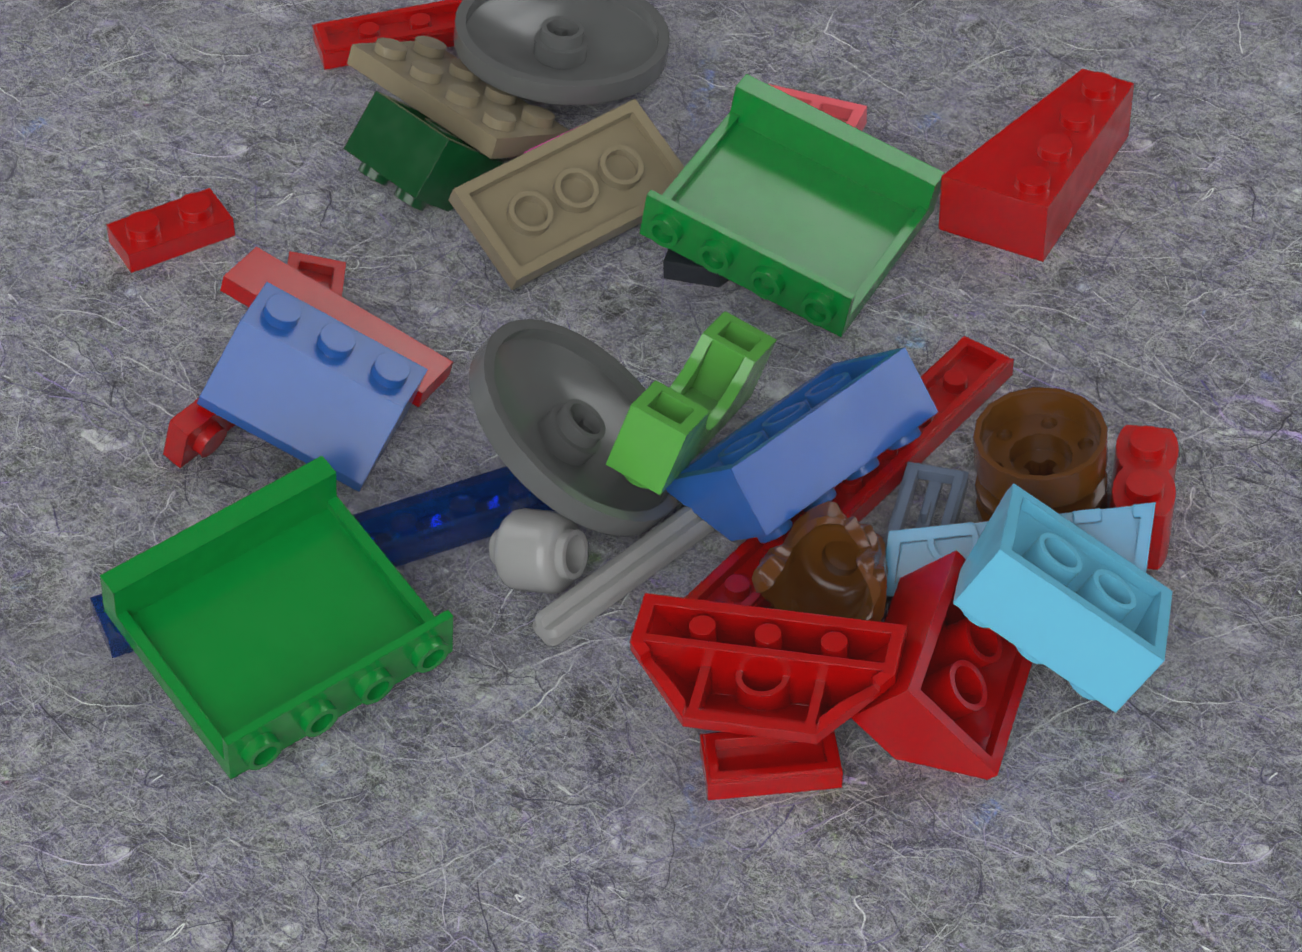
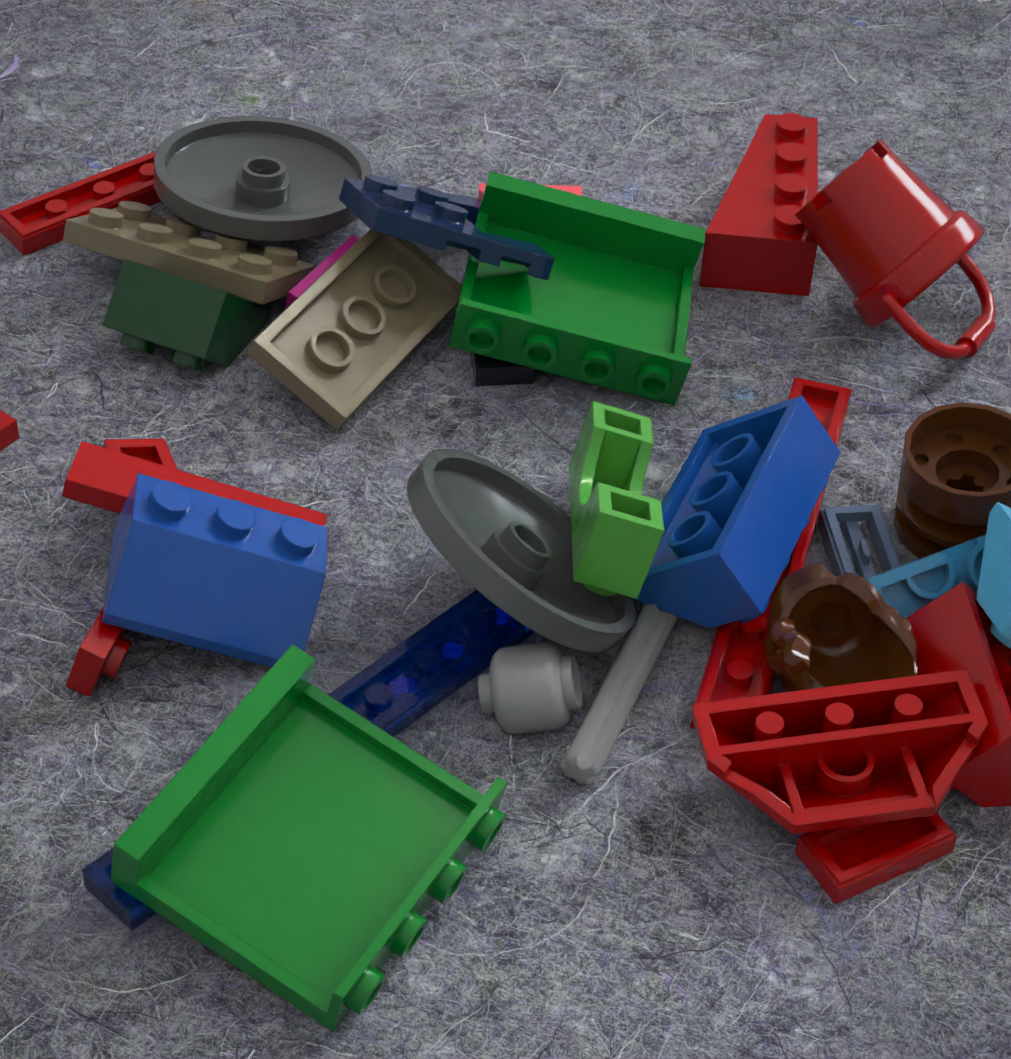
camera: 25 degrees left, 0 degrees up
none -> dark blue wing [339,175,555,280]
none -> red piece [794,139,996,360]

